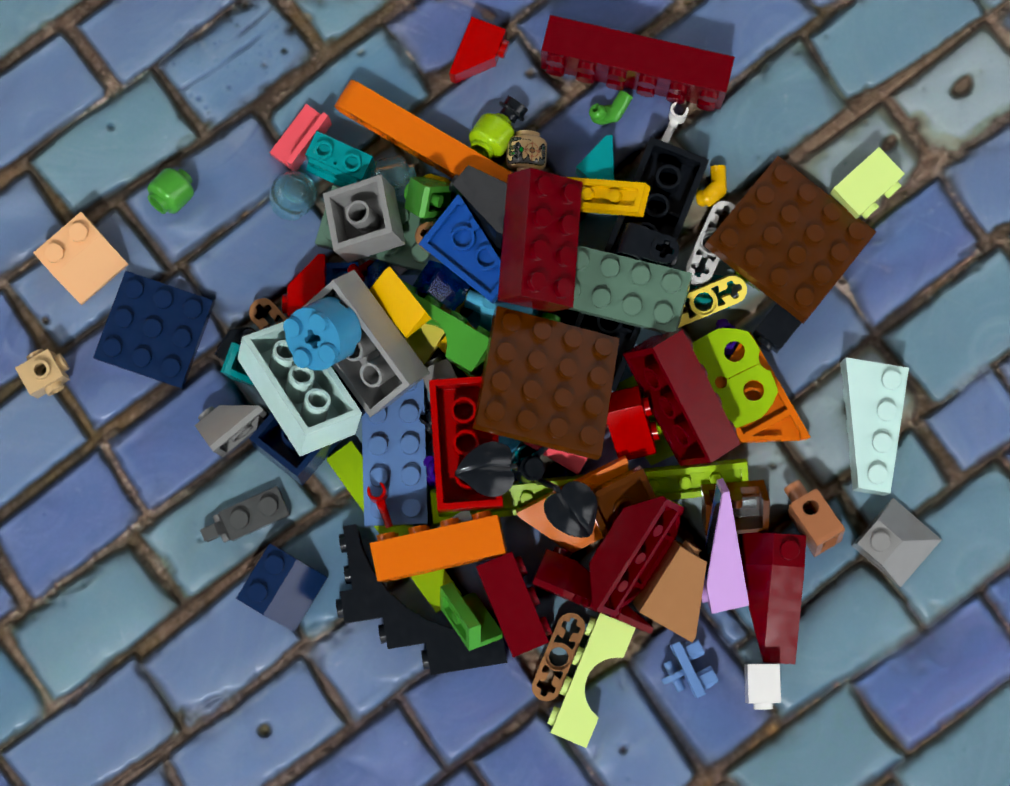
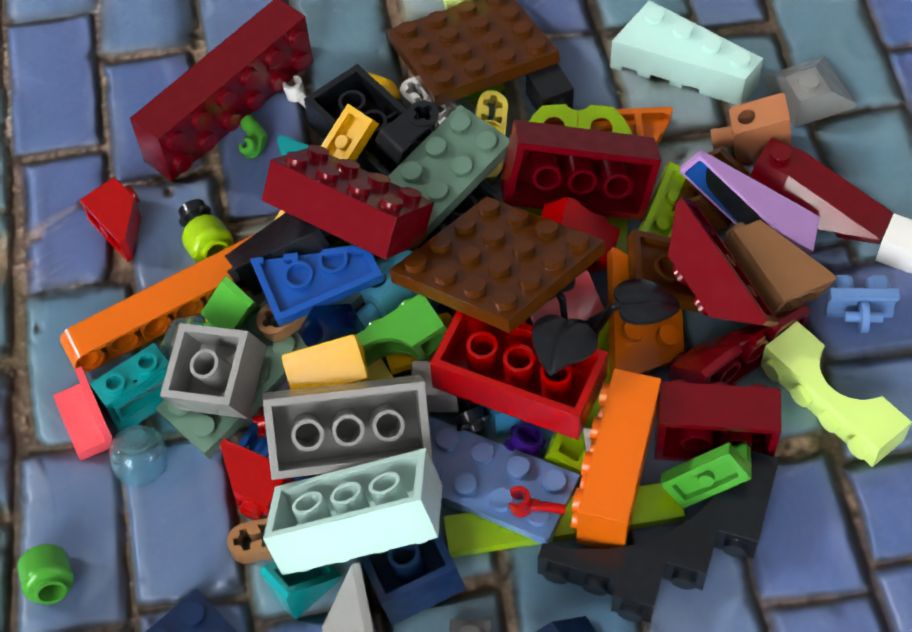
camera: 65 degrees left, 25 degrees down
black arm [214,327,256,361] -> none
dark azure brick [283,297,361,371] -> none
head [506,130,547,172] -> none
medium nougat beam [532,613,585,701] -> none

